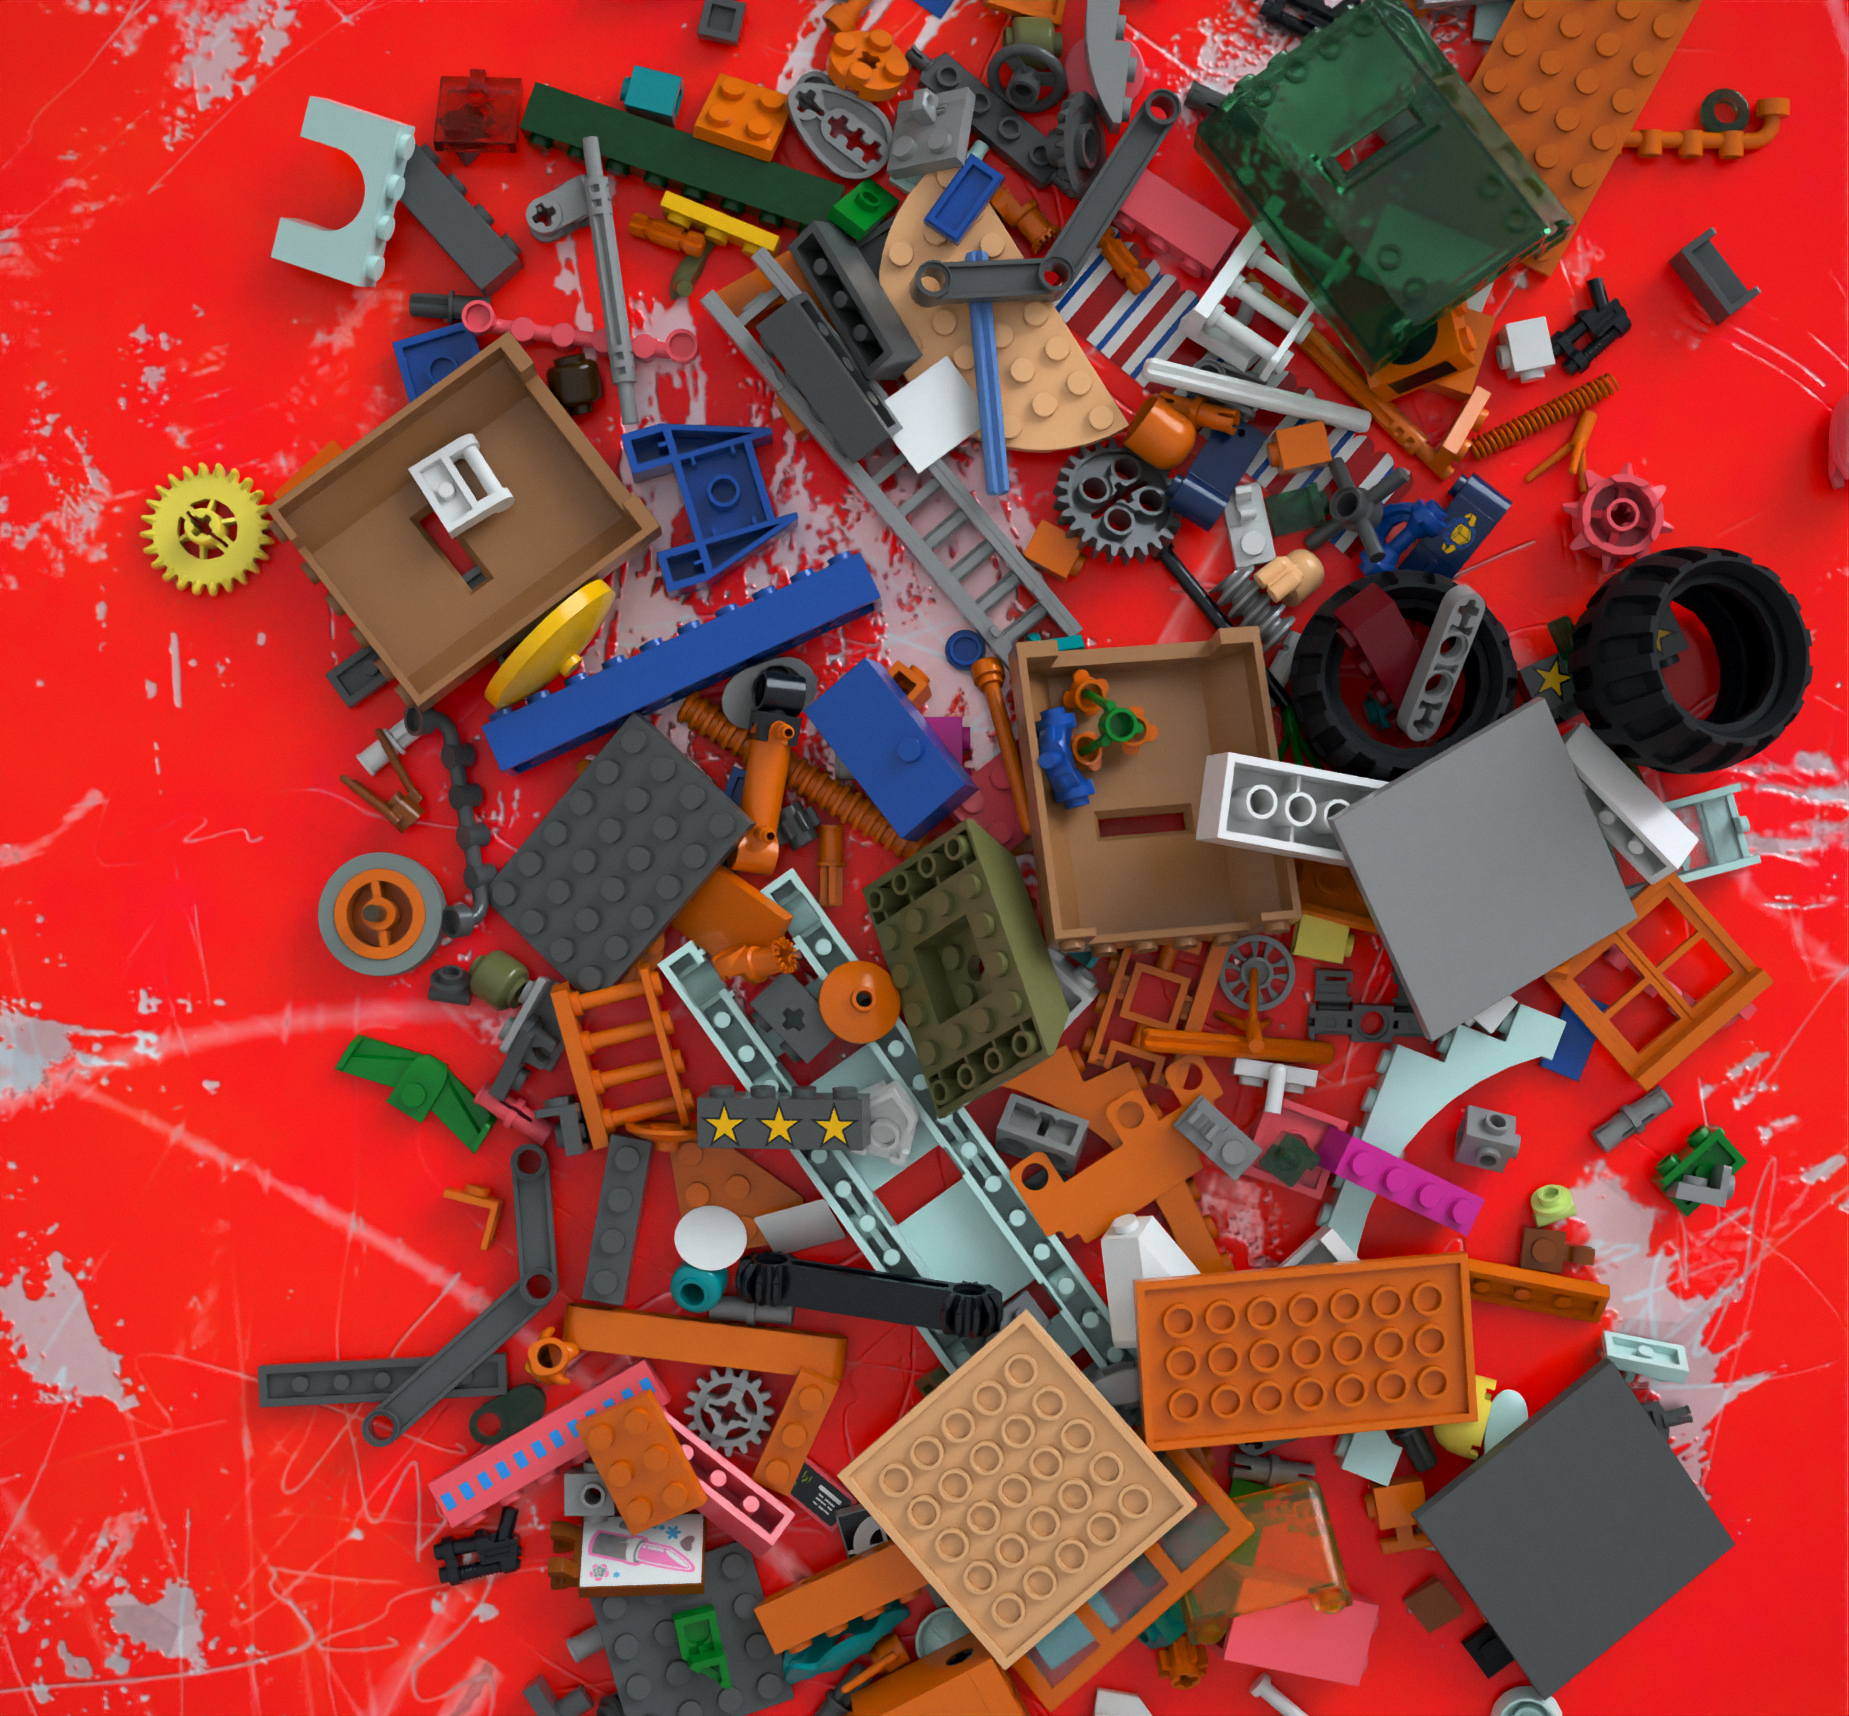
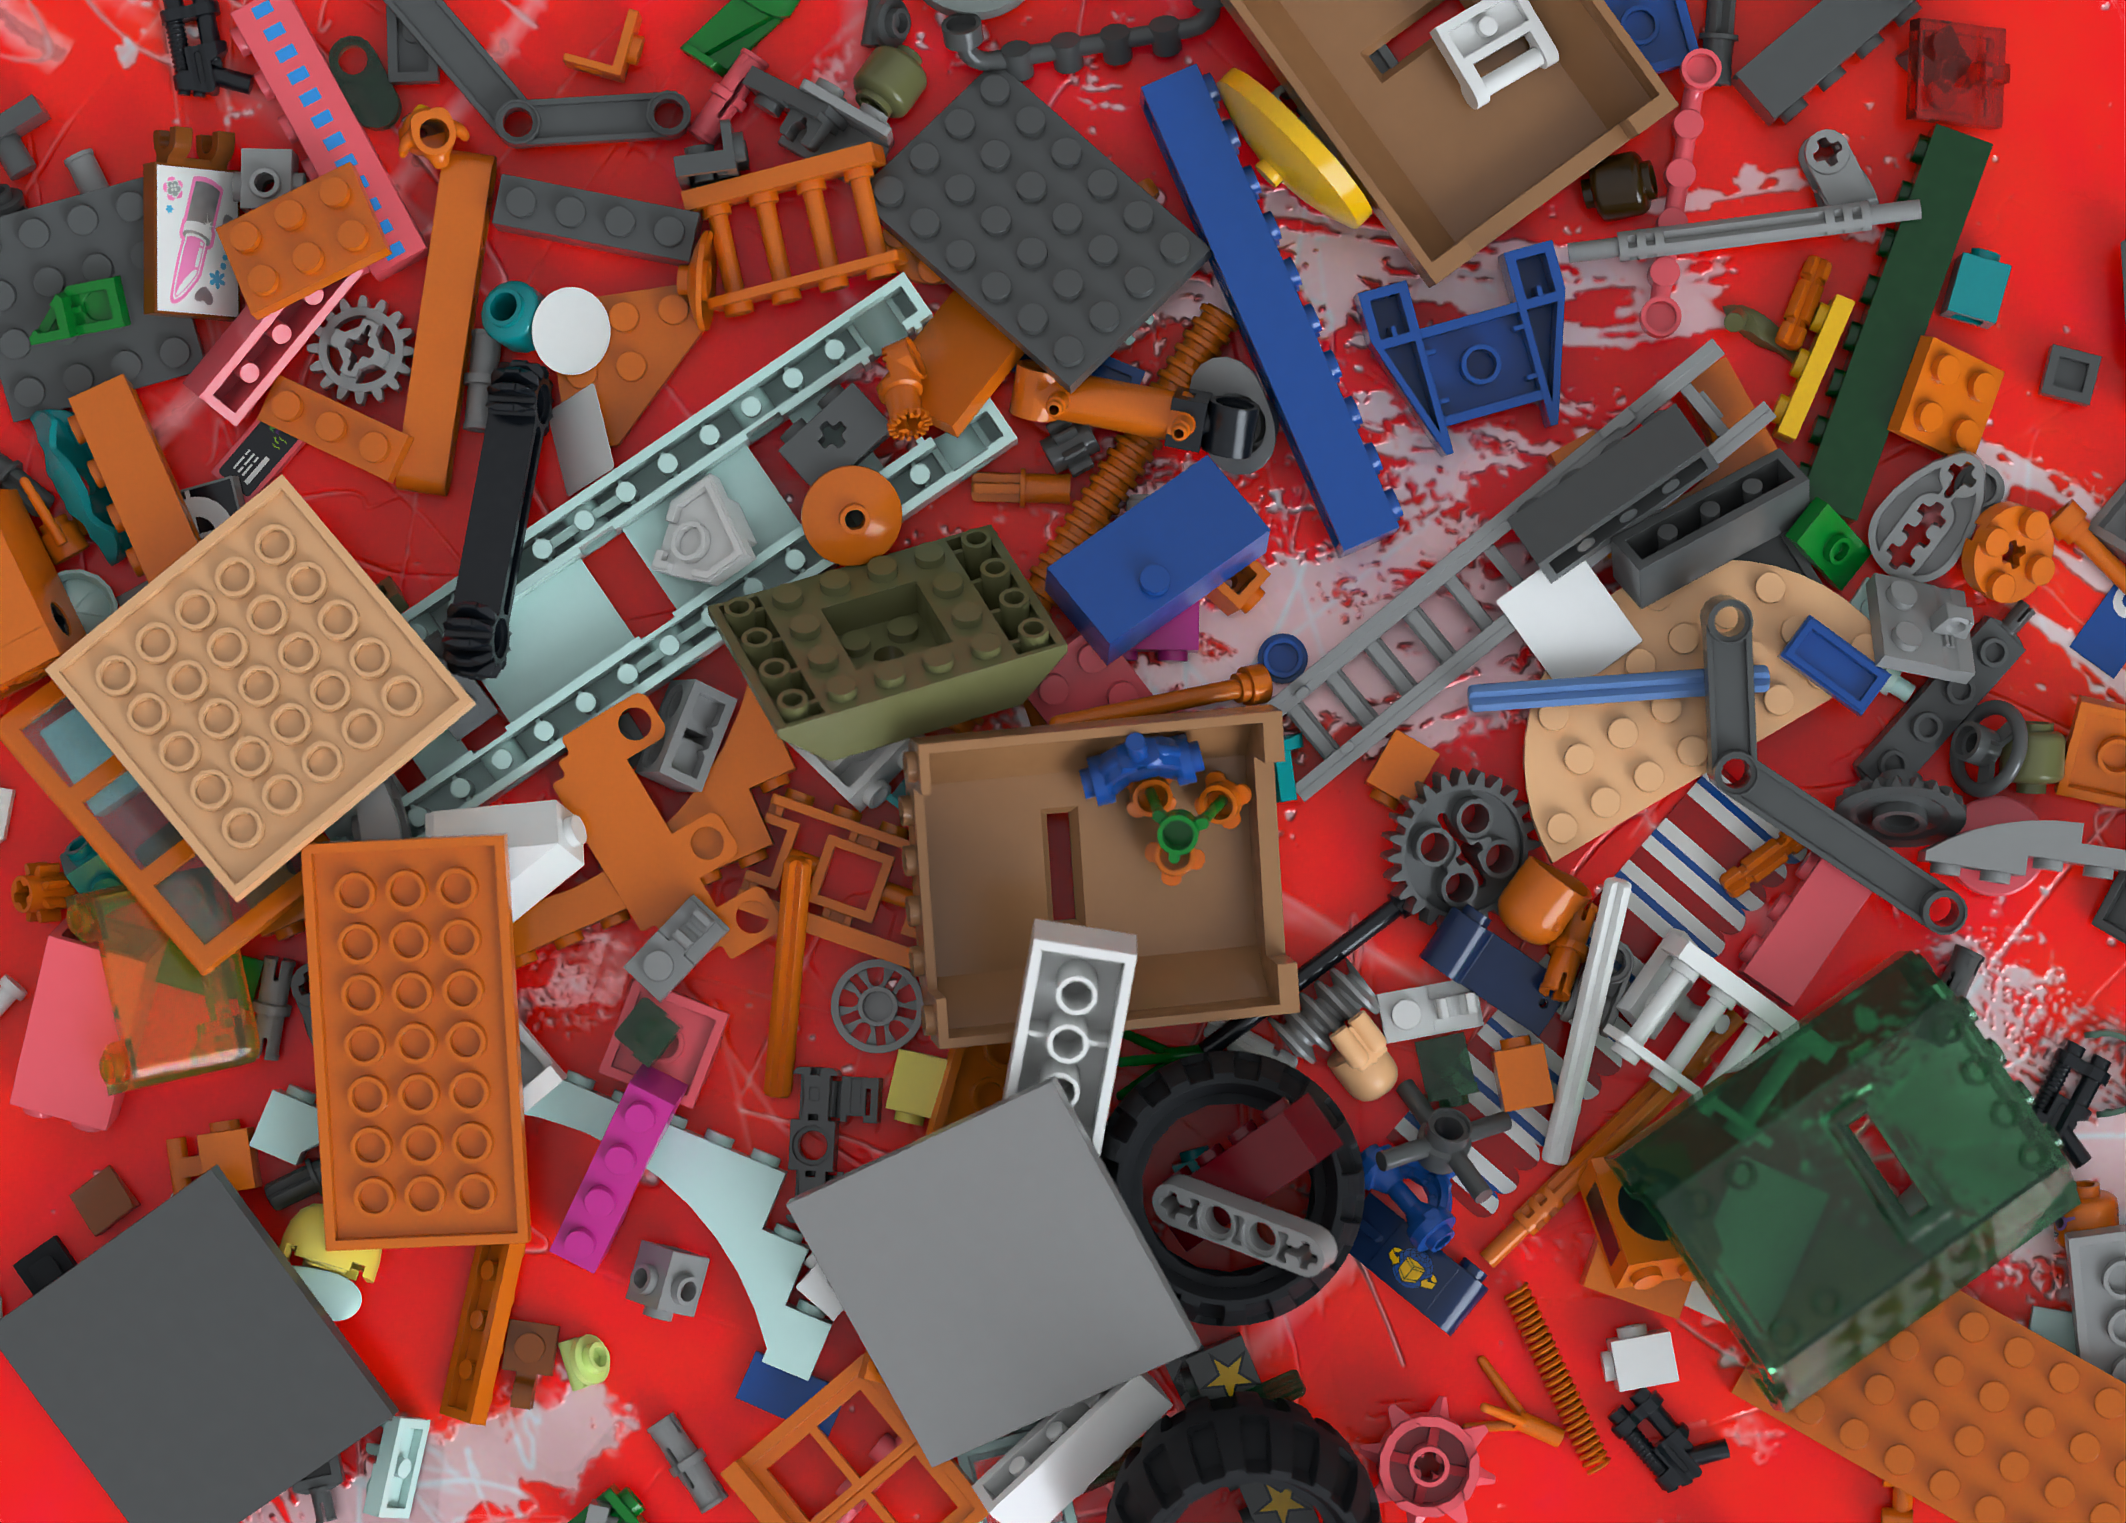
camera: 90 degrees right, 0 degrees up
dark grey brick [697,1084,871,1151] -> none
orange connector [989,184,1062,255] -> none
orange plant [1214,967,1273,1053] -> none
white plate [1229,1058,1318,1114] -> none
orange plate [1429,385,1492,473] -> none

